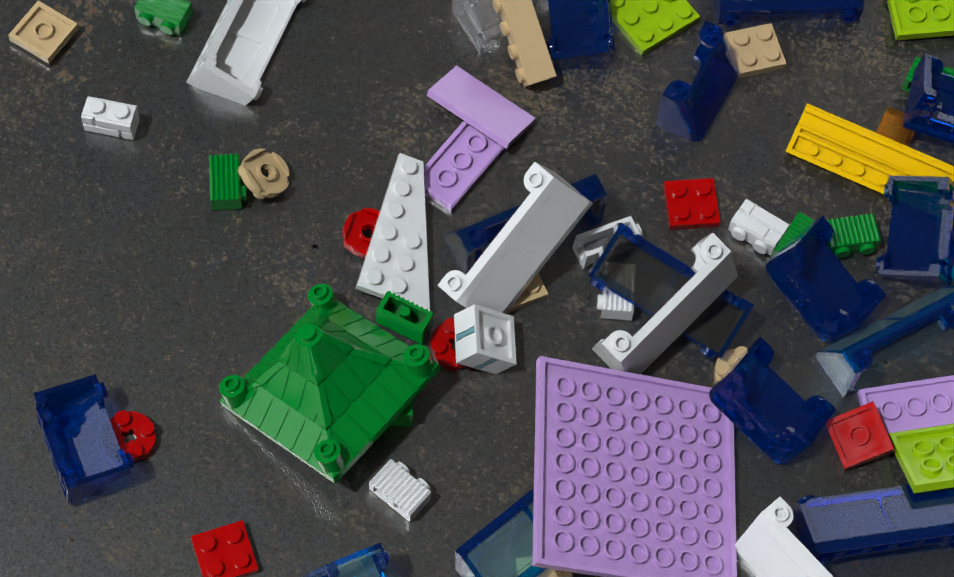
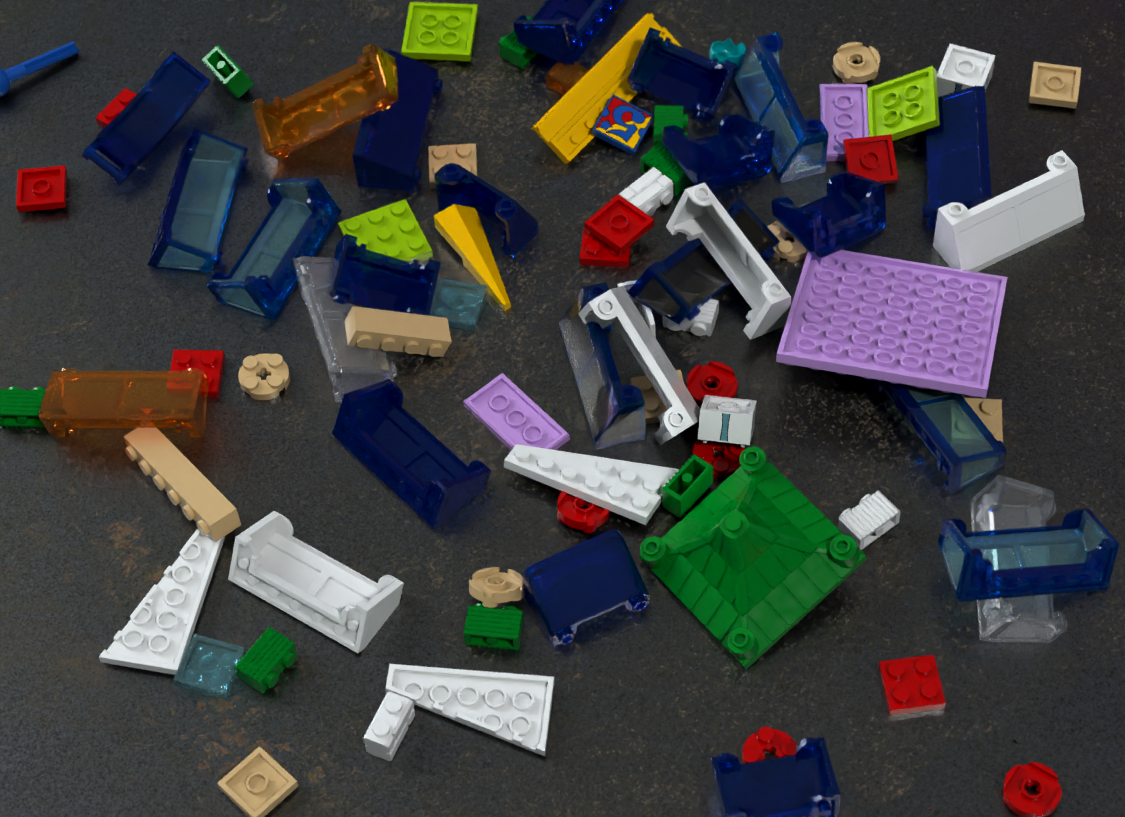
camera: 70 degrees left, 10 degrees down
lavender tile [427,65,536,149] -> none
none -> clear blue windscreen [332,379,492,528]
none -> white wing [386,664,555,756]
none -> clear light blue plate [427,278,488,331]
none -> yellow wedge [434,204,511,311]
none -> clear blue windscreen [523,530,650,647]
none -> red plate [584,194,654,254]
none -> tile [591,94,654,155]
none -> red plate [686,361,738,407]

